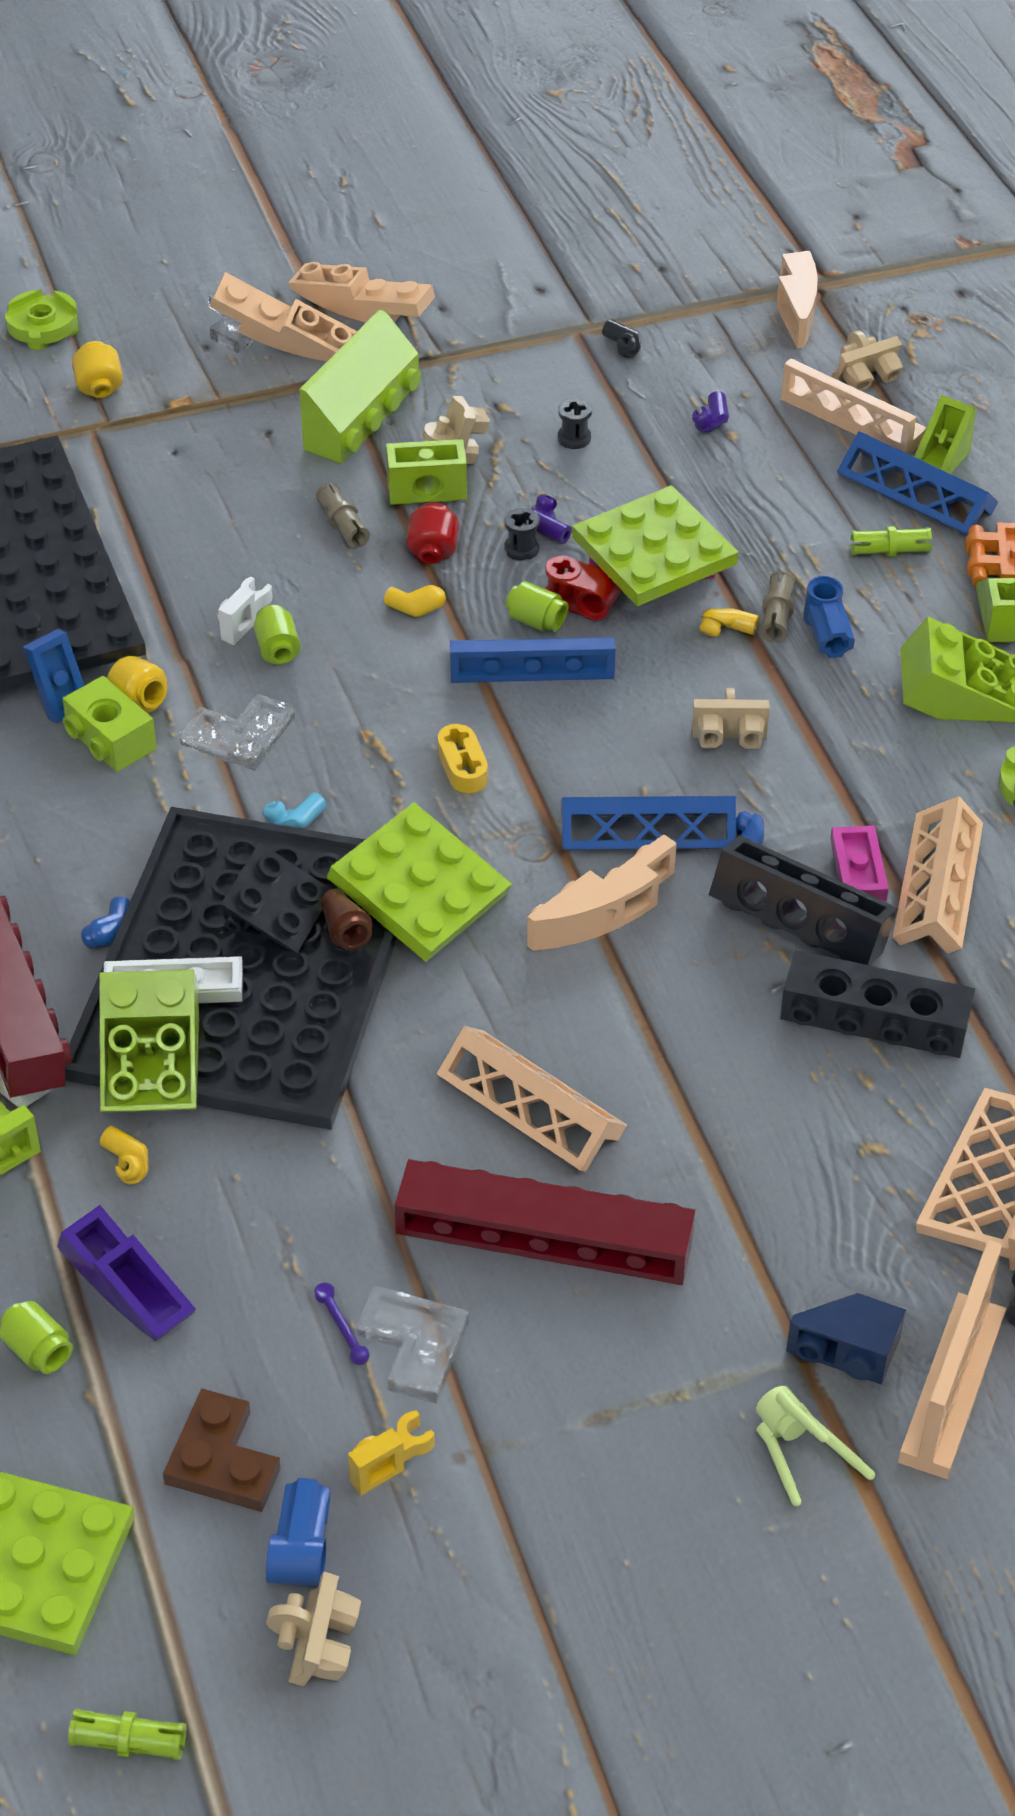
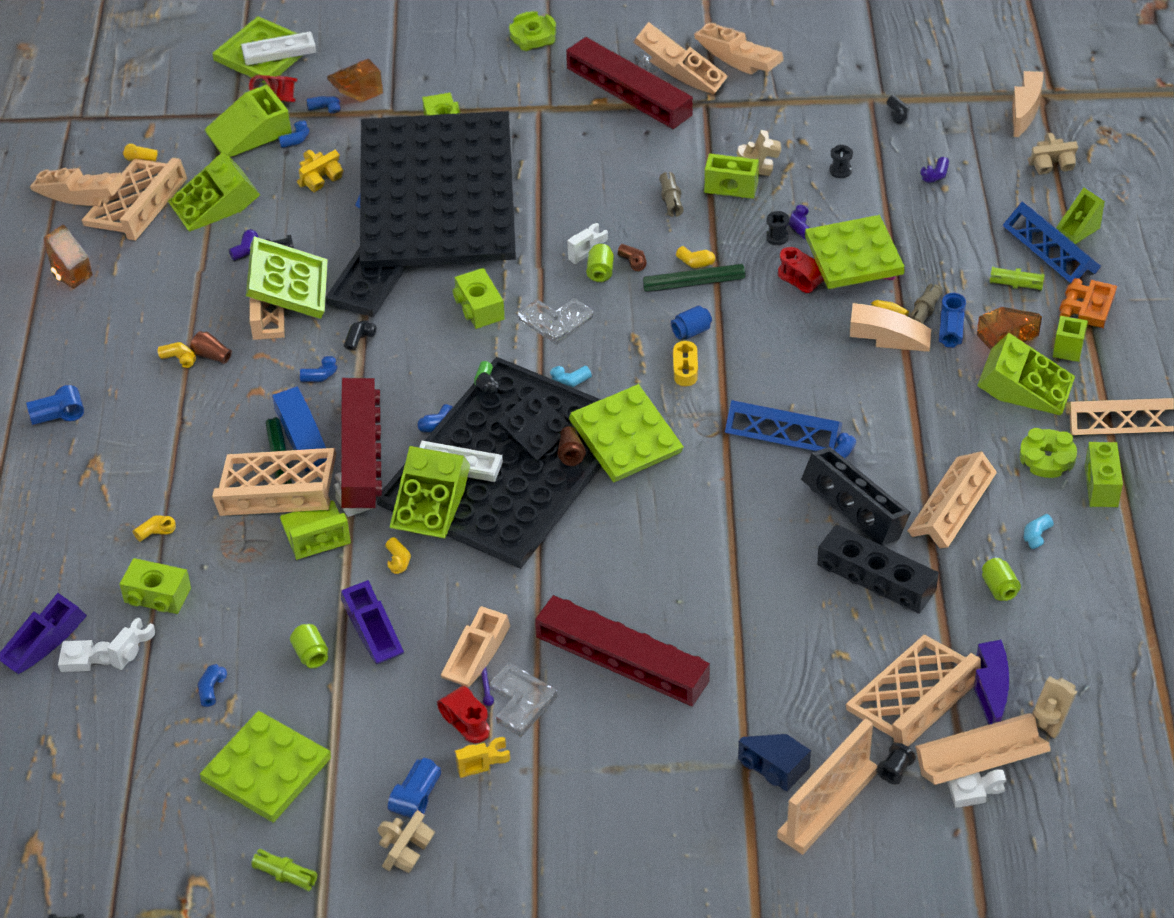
camera: 20 degrees right, 0 degrees up
blue plate [23,629,84,724] -> none
yellow head [72,341,123,398] -> none
yellow head [107,656,168,714] -> none
reddish brown plate [163,1388,281,1512] -> none
lime slope [300,309,421,464] -> none
red head [406,503,460,564] -> none
light nougat fence [437,1026,627,1172] -> none
blue fence [450,637,616,683] -> none
lime brick [506,581,569,632] -> none
light nougat slope [527,834,677,951] -> none
tan hips [691,688,770,749] -> none
yellowish green plant [756,1386,875,1507] -> none
light nougat fence [781,359,927,454] -> none
dark pink plate [830,825,889,901] -> none
none -> red piece [437,685,490,743]
none -> light nougat slope [441,606,510,687]
none -> black arm [474,361,500,395]
none -> dark red brick [566,37,693,130]
none -> copper arm [617,244,647,271]
none -> dark green axle [643,264,745,292]
none -> blue brick [671,305,712,340]
none -> light nougat slope [850,303,931,352]
none -> clear orange slope [977,307,1042,350]

